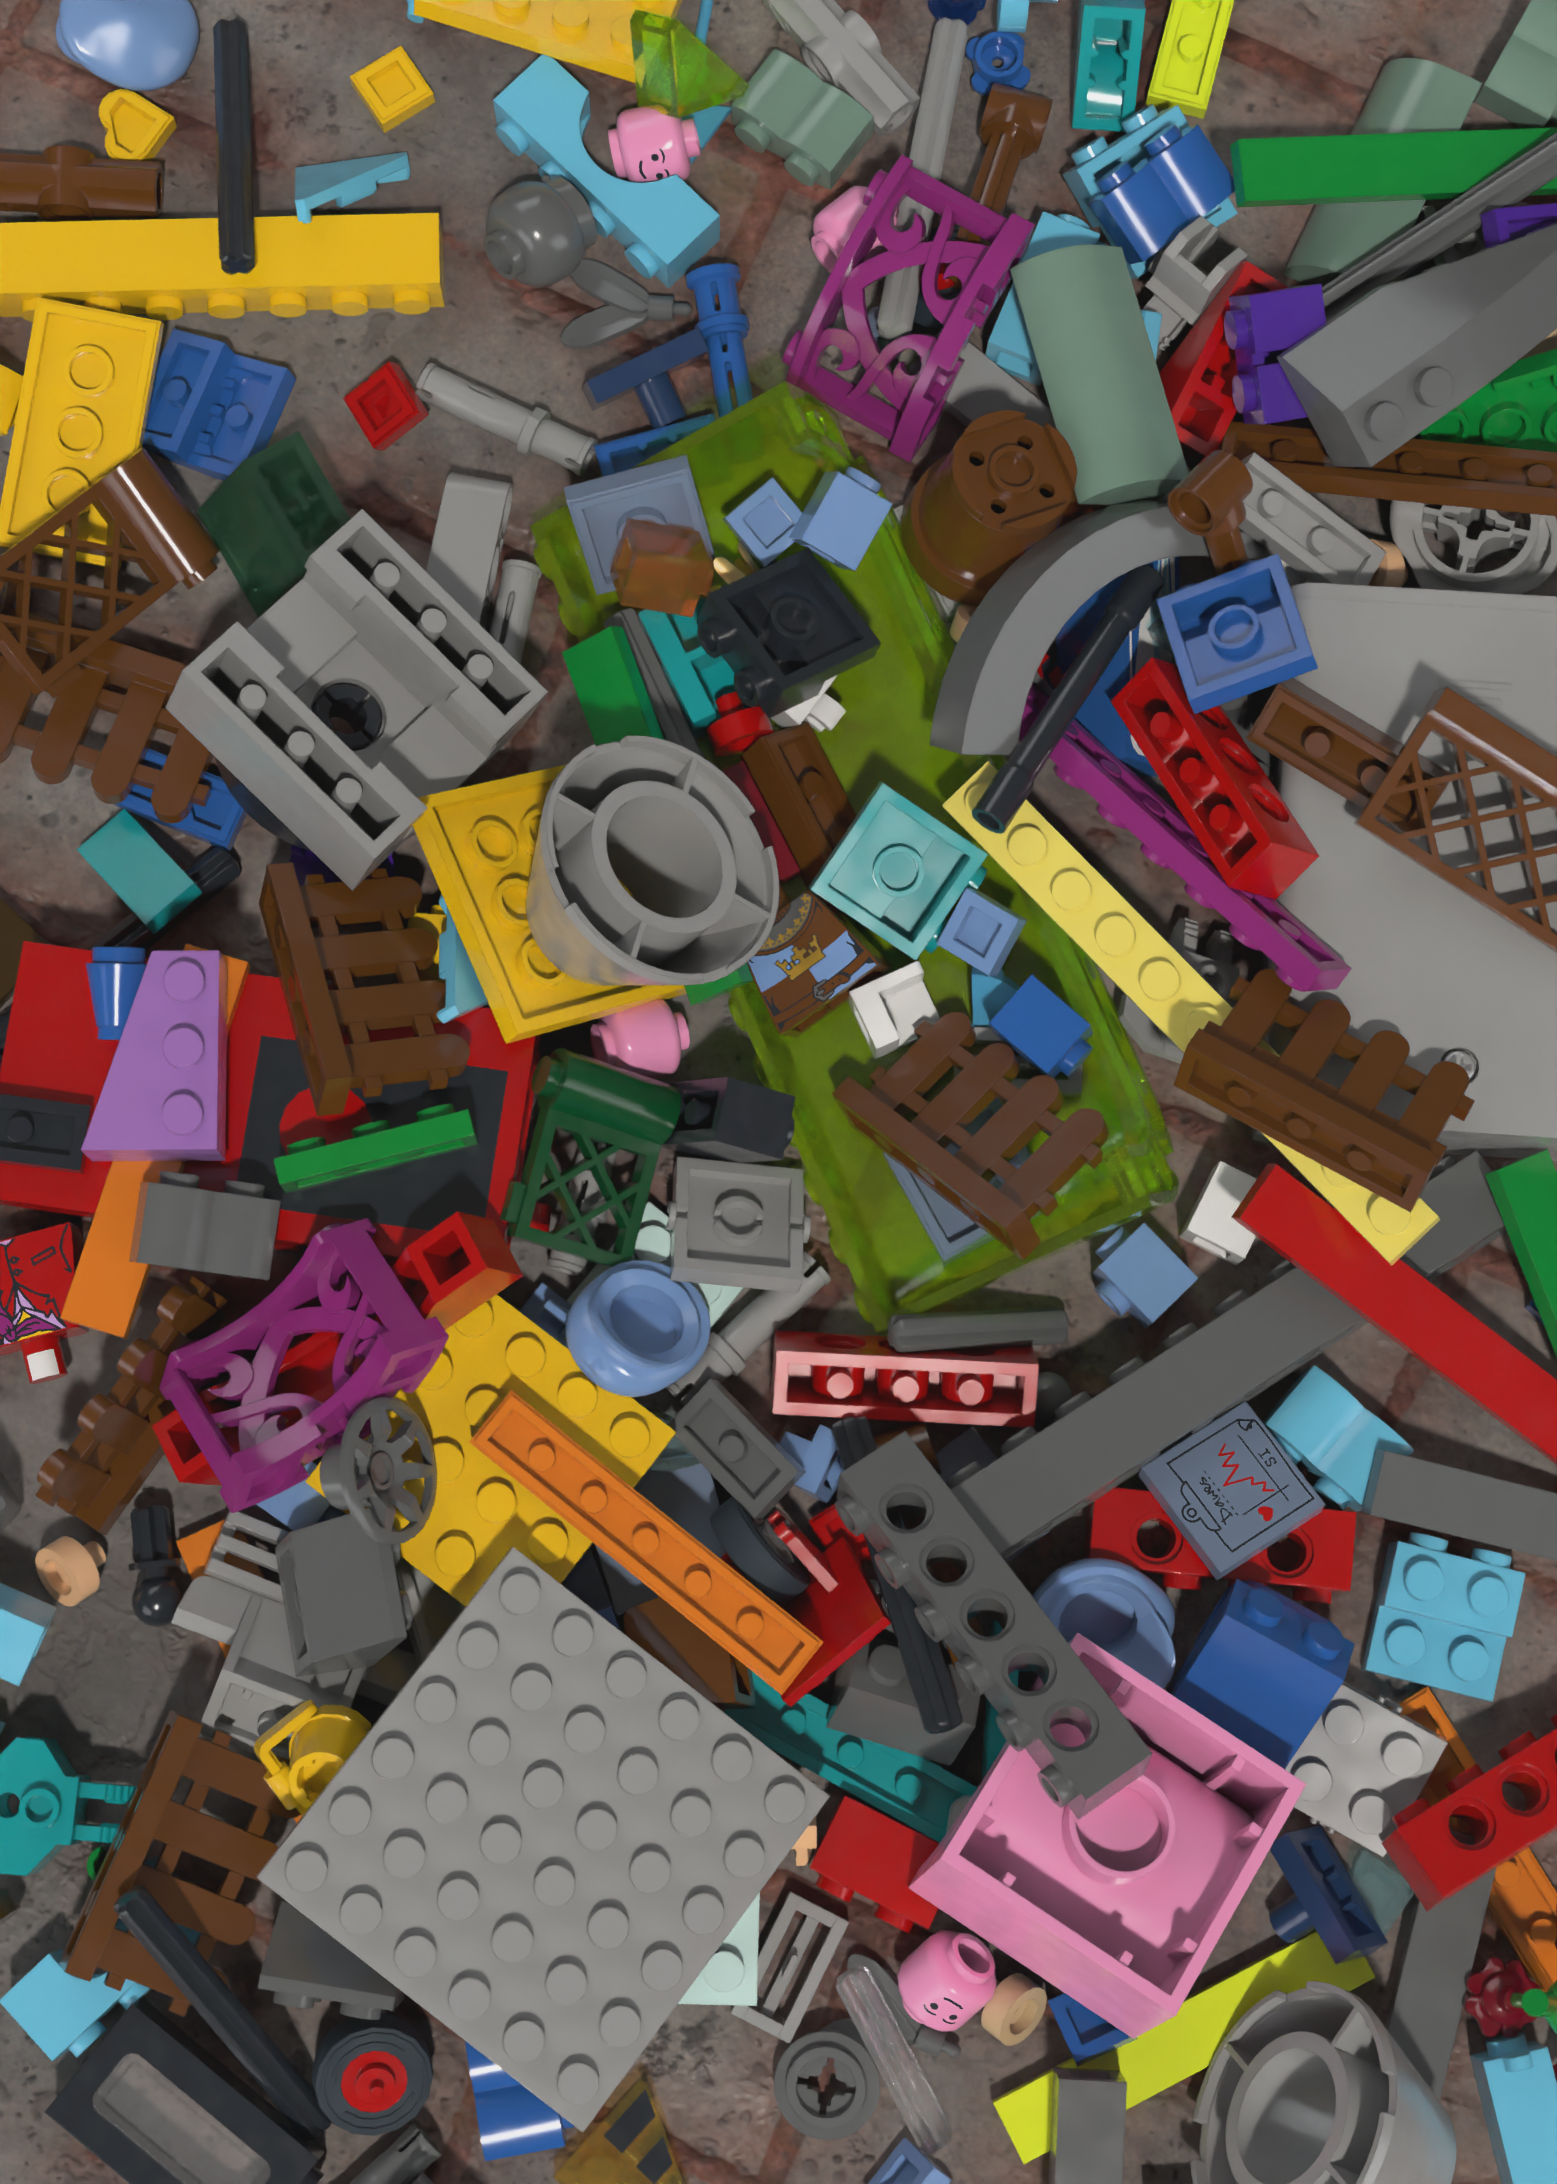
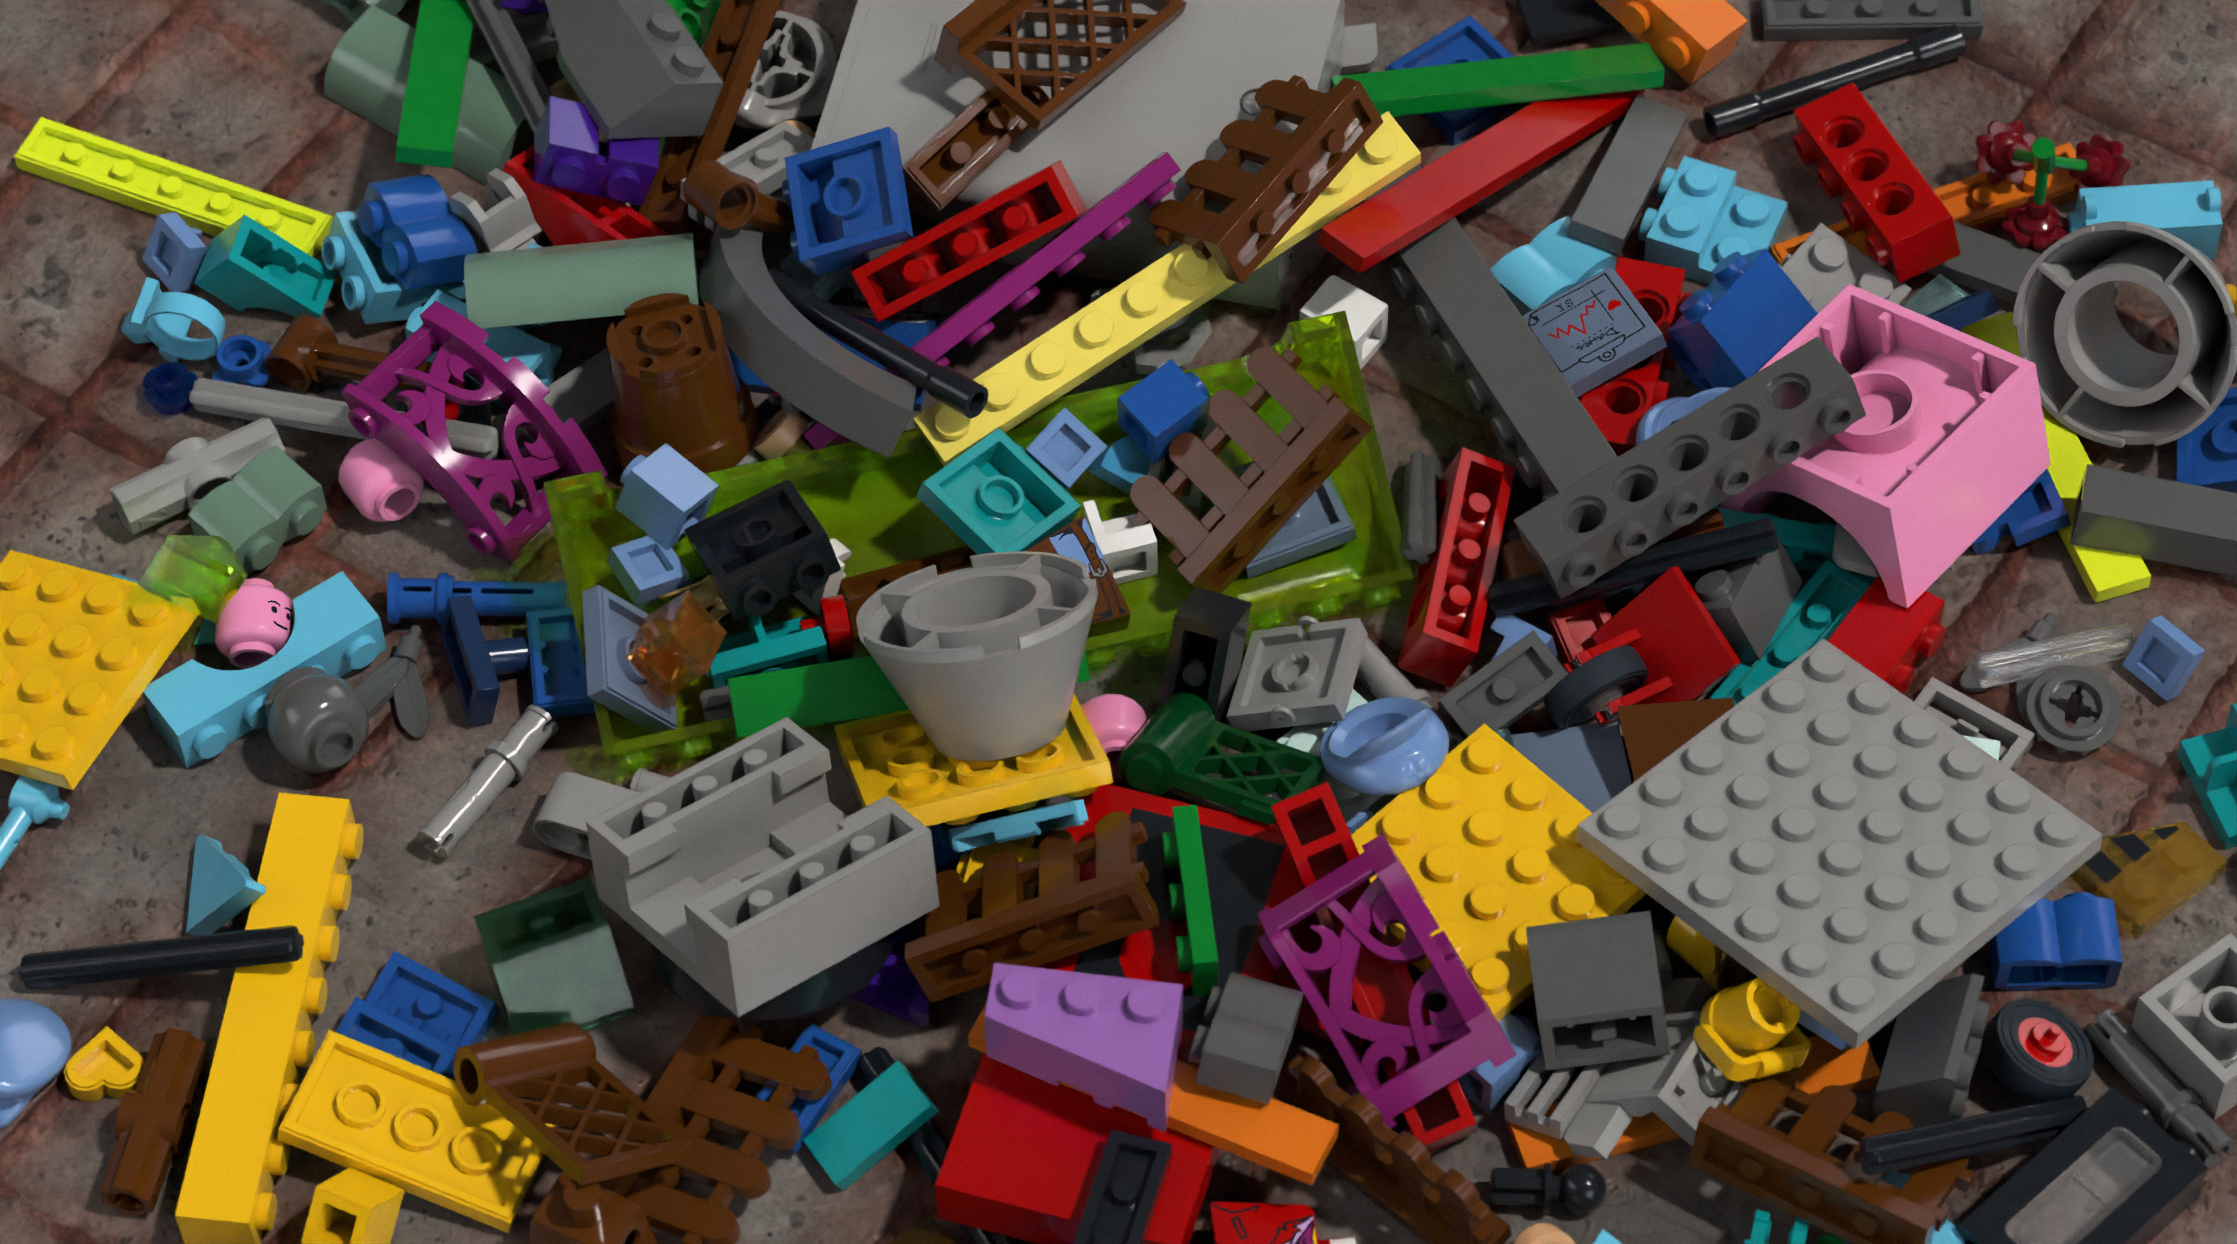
camera: 75 degrees left, 25 degrees down
blue cone [85,947,147,1040] -> none
dark grey wheel [320,1397,437,1545] -> none
red tile [343,361,429,451] -> none
yellow tile [350,45,435,133] -> none
orange tile [469,1390,823,1695] -> none
bright pink head [897,1930,997,2032] -> none
tan tile [981,1973,1047,2046] -> none
medium blue brick [1092,1223,1198,1329] -> none

